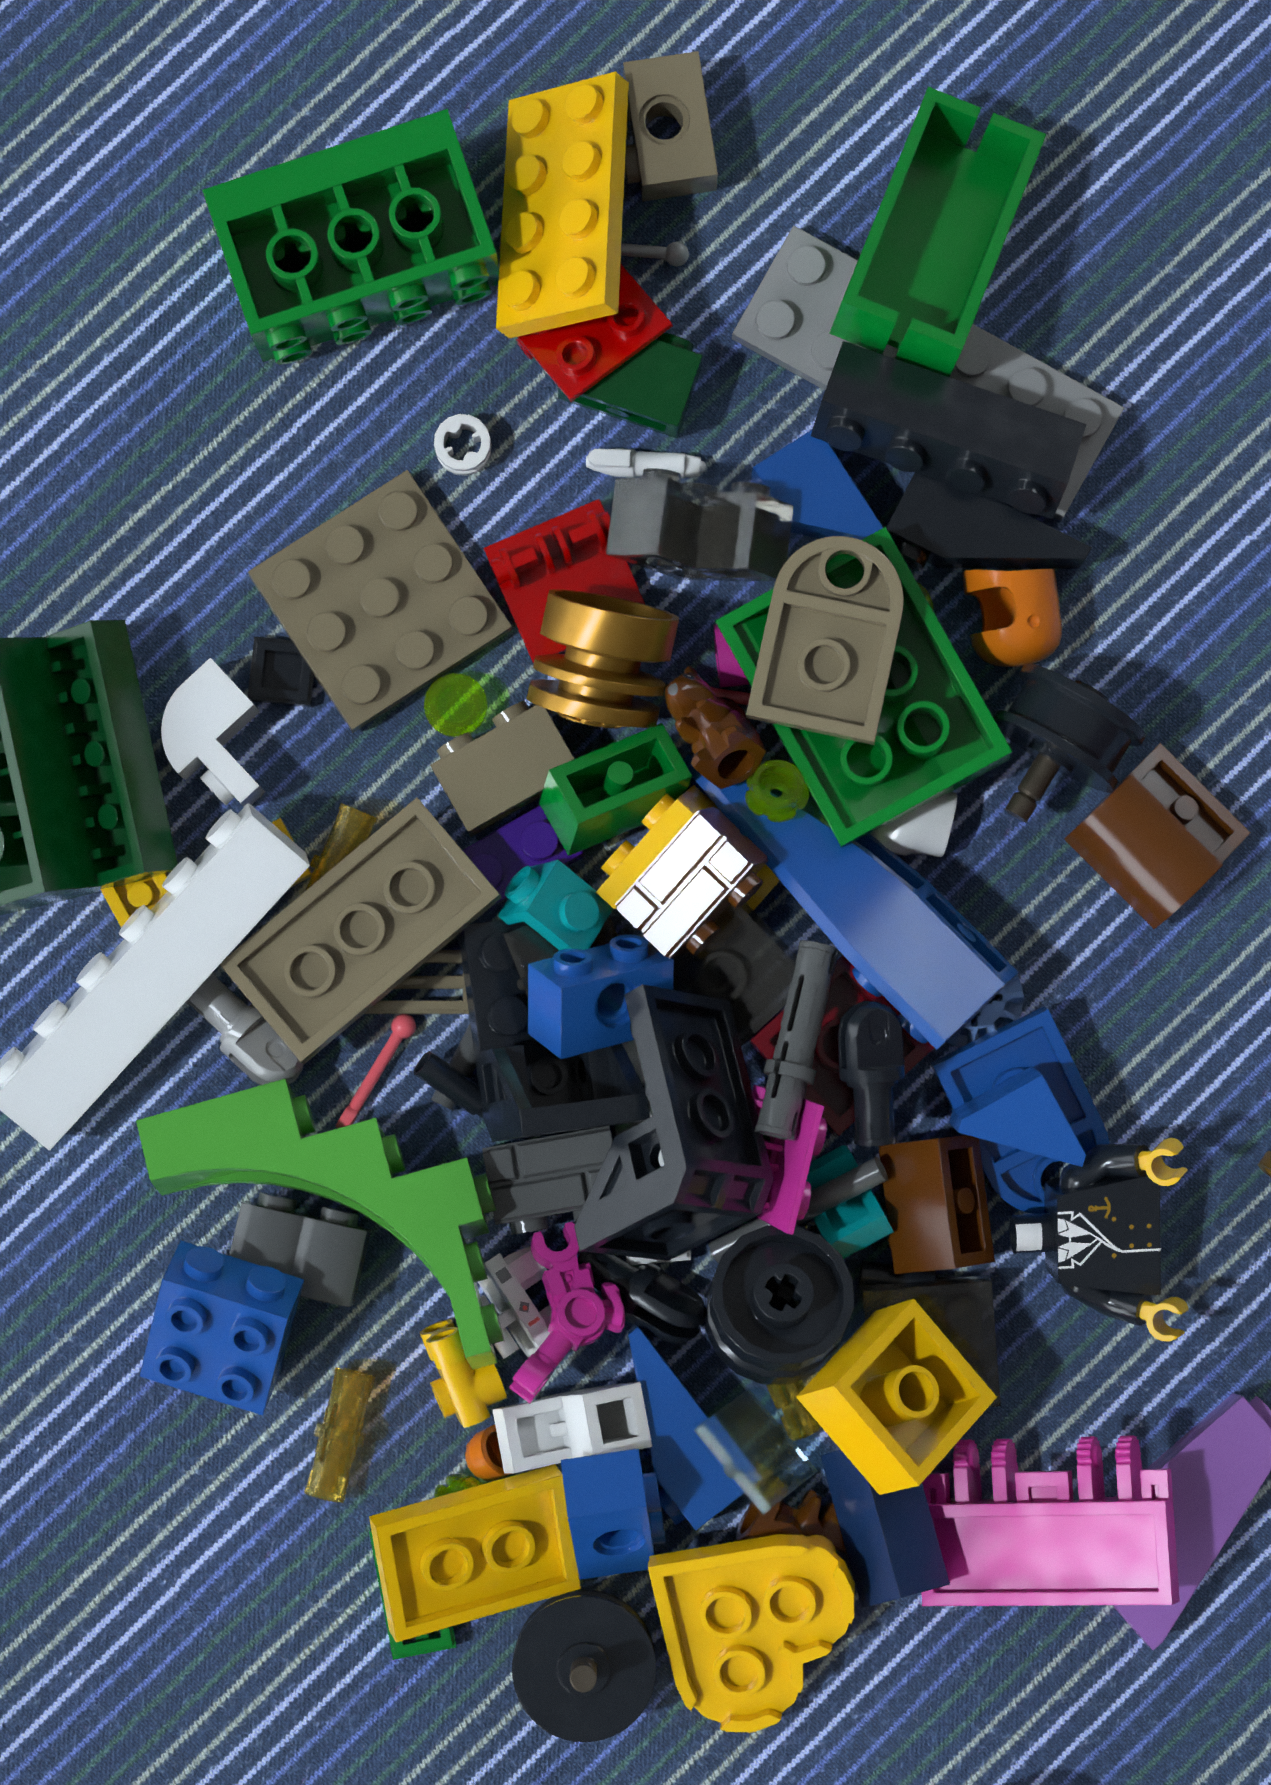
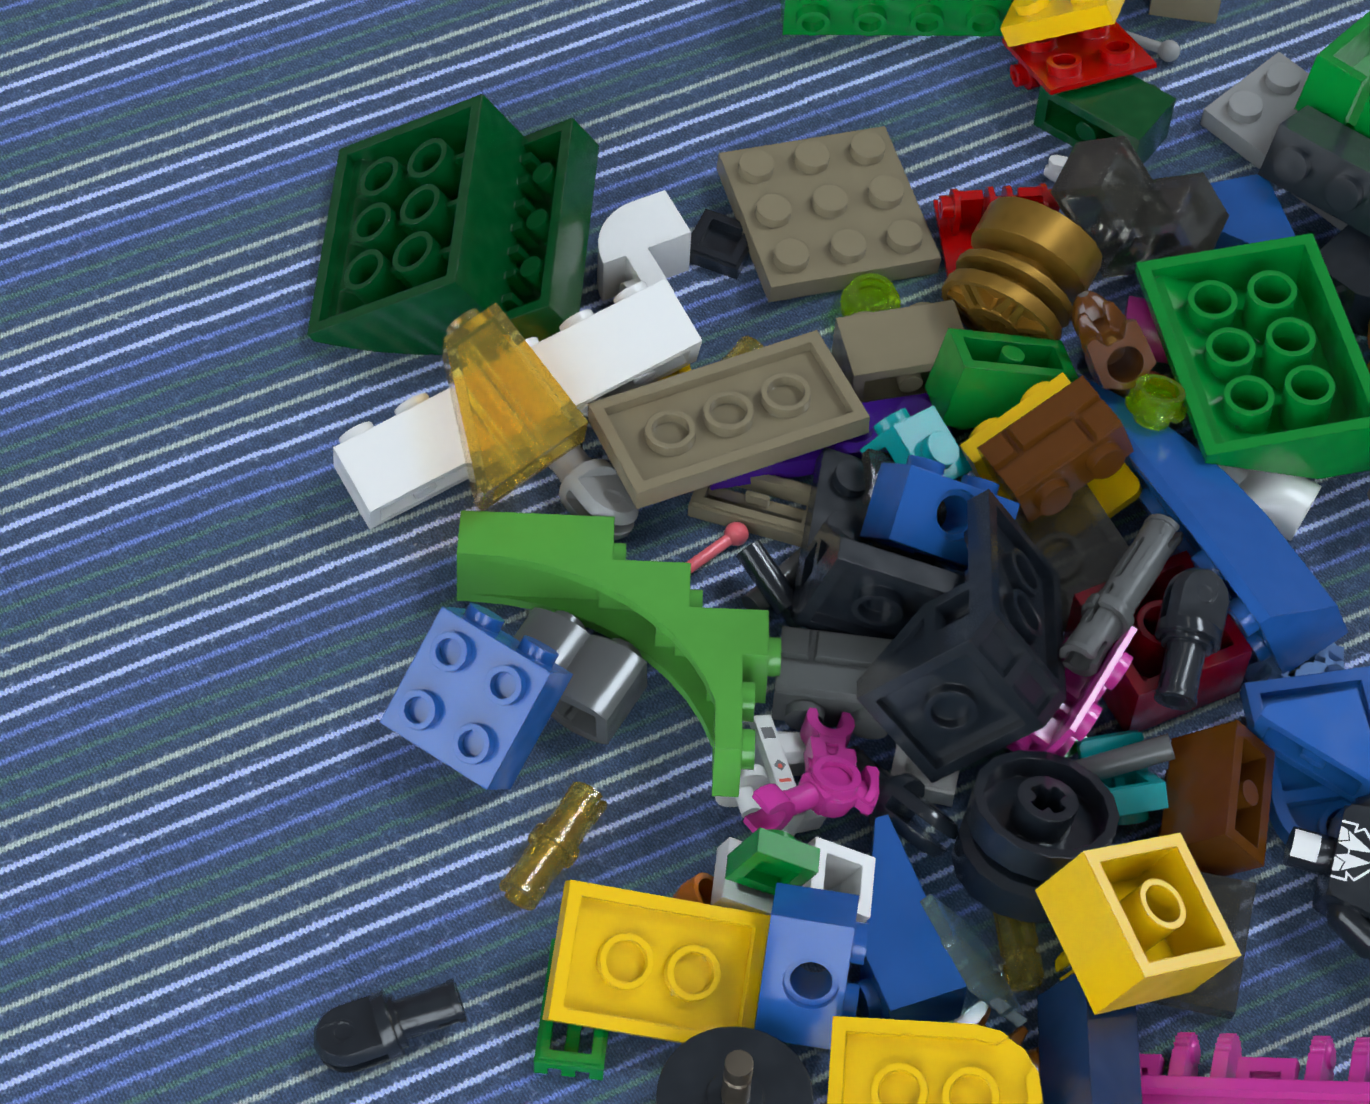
camera: 15 degrees right, 30 degrees down
yellow plate [420,1319,507,1428] -> none
white bush [434,414,492,476] -> none
dark tan plate [746,536,904,745] -> none
none -> black arm [314,978,467,1073]
none -> clear yellow slope [443,303,588,511]
none -> green plate [725,827,821,896]

